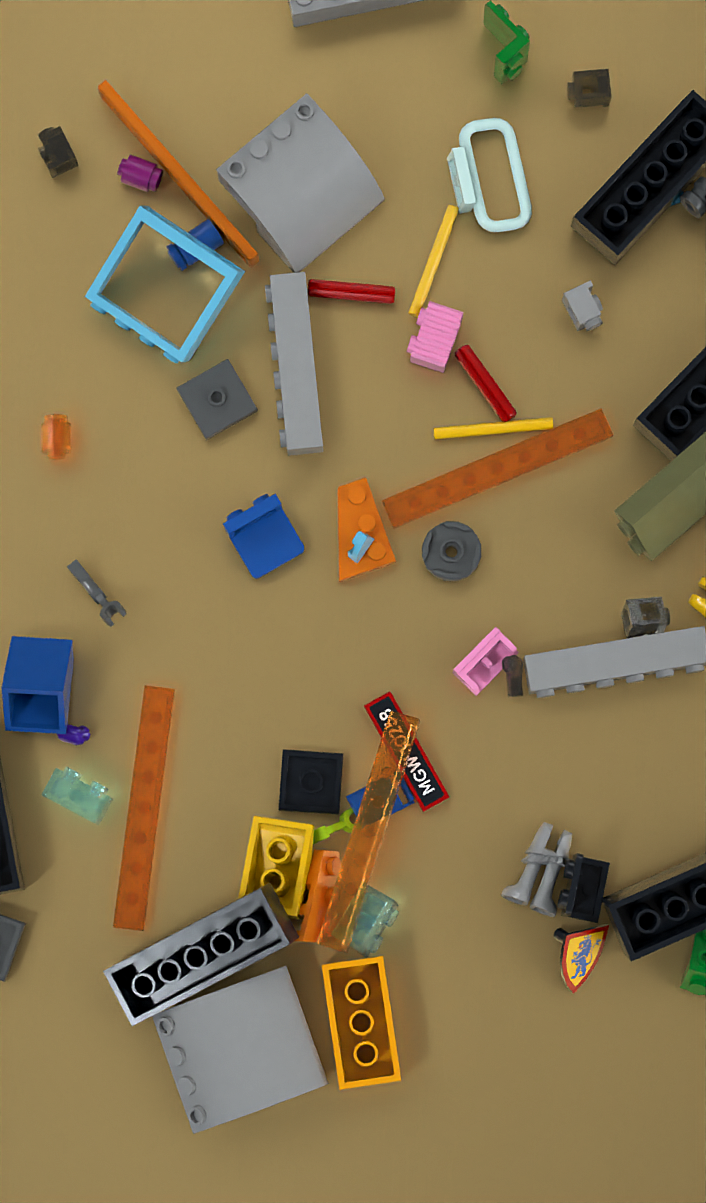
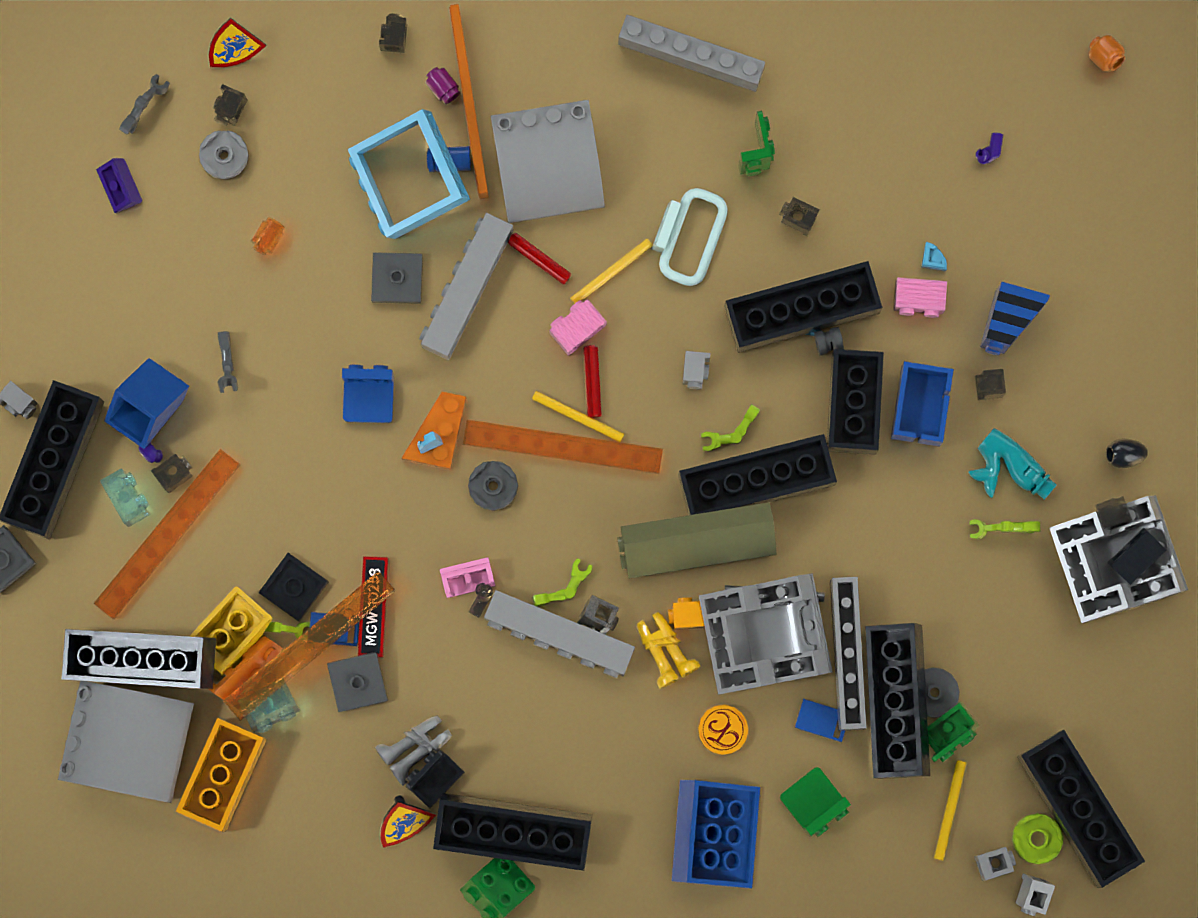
camera: 30 degrees right, 0 degrees up
none -> clear smoke brick [151,454,193,493]
none -> dark grey plate [327,651,388,712]
none -> lime piece [532,558,592,607]
none -> lime piece [701,404,760,452]

